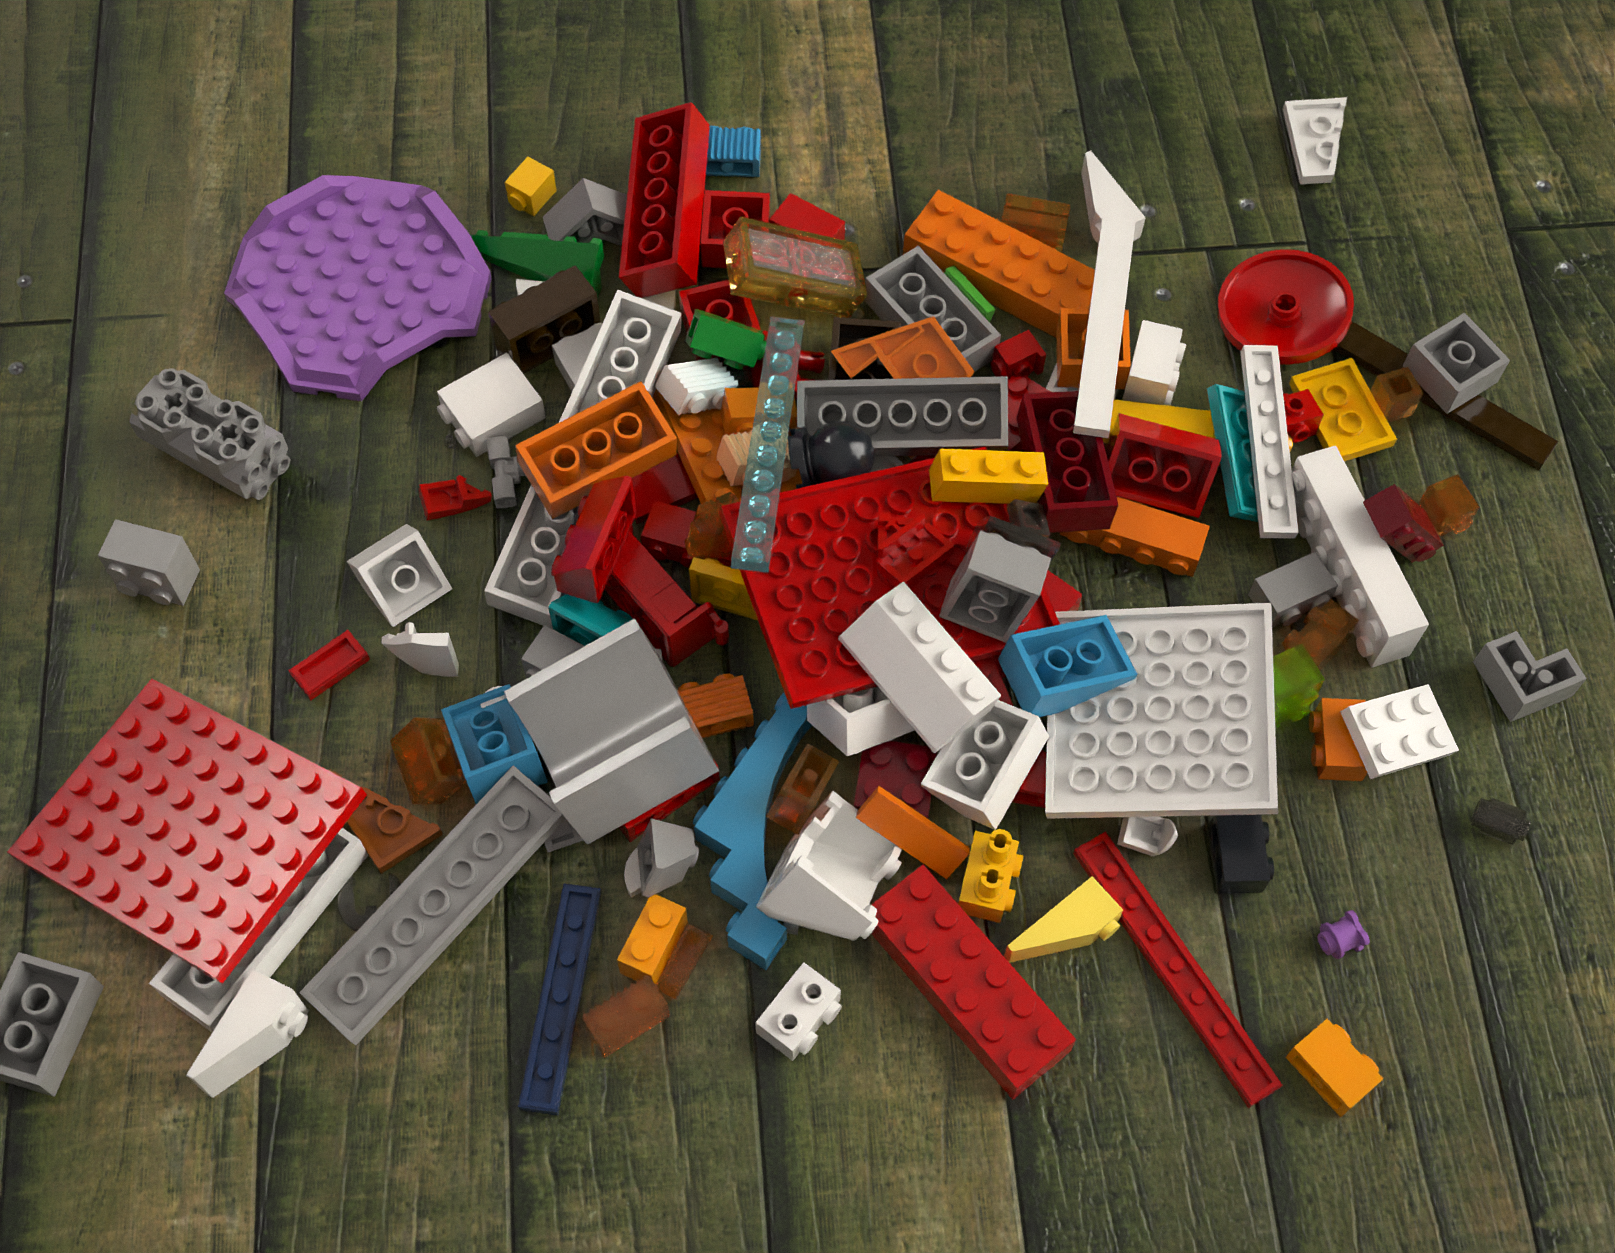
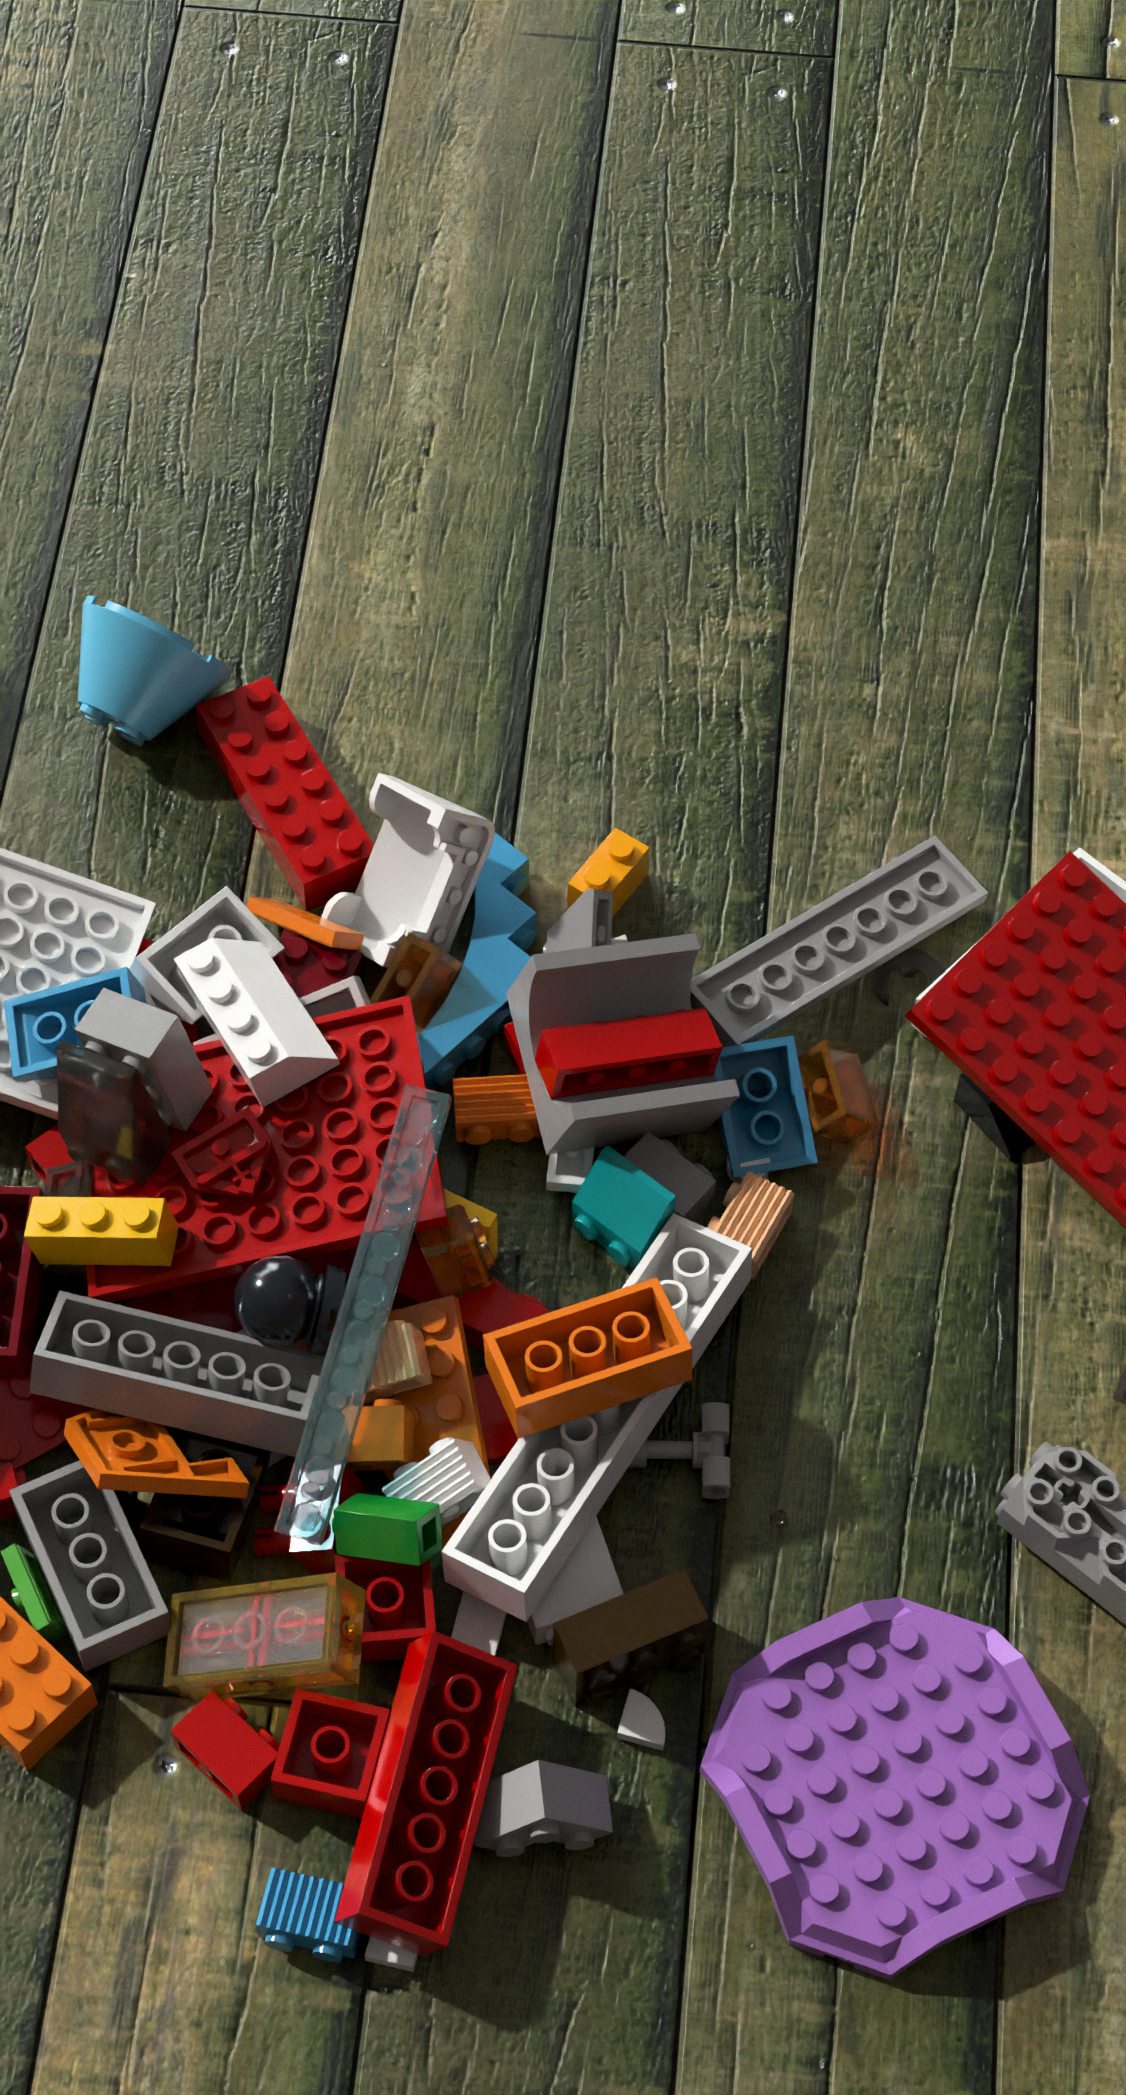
camera: 170 degrees left, 5 degrees down
white slope [187,969,309,1098] -> none
red tile [288,630,370,701] -> none
dark orange wing [327,769,443,874] -> none
white slope [347,524,452,627] -> none
white slope [382,622,459,677] -> none
red slope [418,475,492,520] -> none
white brick [437,353,546,457] -> none
green wedge [470,230,604,298] -> none
yellow brick [505,156,557,216] -> none
dark blue tile [518,883,602,1116] -> none
red slope [551,475,637,604] -> none
clear orange brick [583,975,670,1058] -> none
red container [604,526,729,667] -> none
clear orange piece [654,923,714,999] -> none
white brick [755,962,842,1061] -> none
yellow brick [958,829,1023,923] -> none
light yellow slope [1004,877,1123,963] -> none
red tile [1073,831,1283,1109] -> none
none -> medium azure cone [78,596,231,747]
none -> red brick [535,1008,723,1099]
none -> light nougat brick [707,1172,795,1279]

